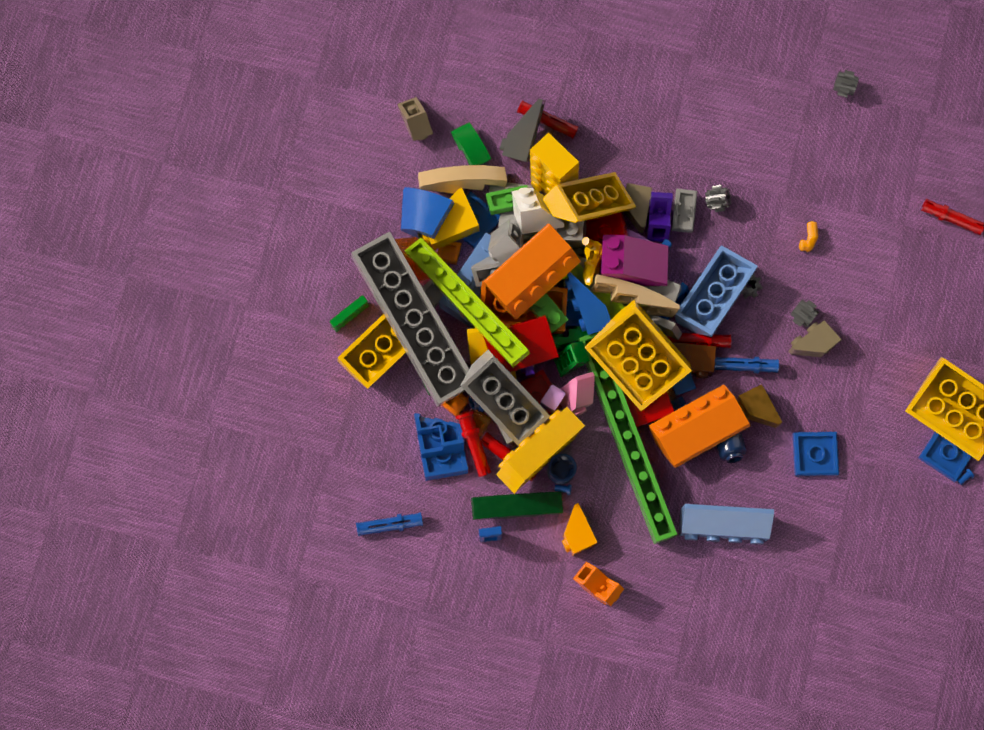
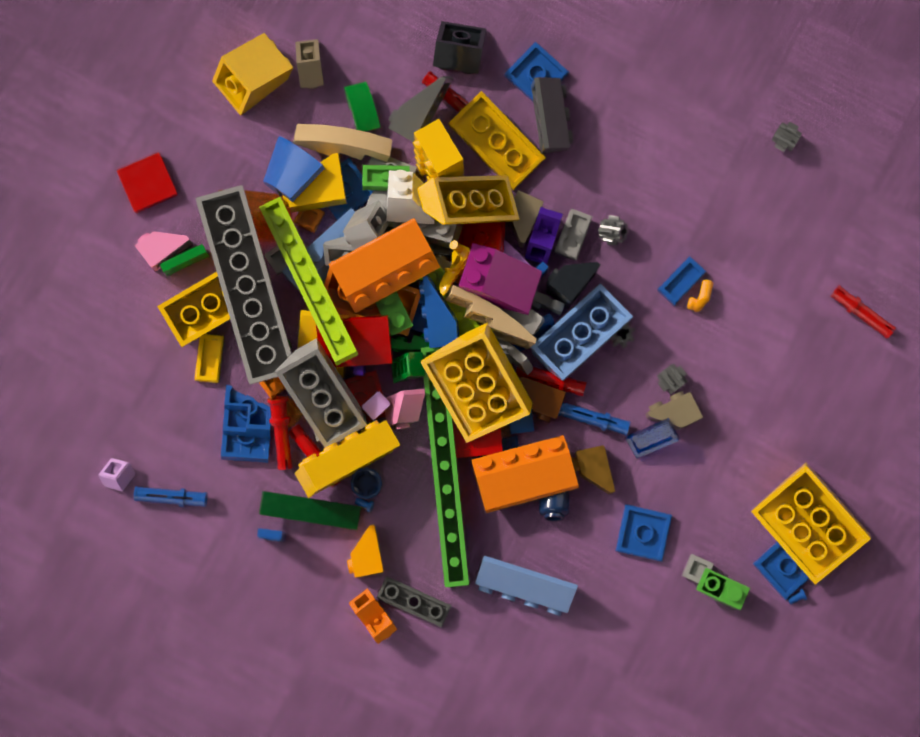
camera: 10 degrees right, 5 degrees up
none -> lavender slope [98,458,135,492]
none -> red tile [116,152,178,214]
none -> bright pink slope [135,231,193,272]
none -> yellow tile [195,334,224,383]
none -> yellow slope [212,33,293,116]
none -> dark grey tile [376,576,452,627]
none -> black slope [433,21,487,74]
none -> yellow tile [448,91,546,191]
none -> blue tile [504,41,569,102]
none -> dark grey slope [531,77,573,154]
none -> light grey plate [531,291,565,315]
none -> black slope [546,262,601,309]
none -> clear blue tile [626,418,680,459]
none -> blue tile [657,256,706,306]
none -> light grey plate [682,554,714,583]
none -> bright green slope [696,568,750,610]

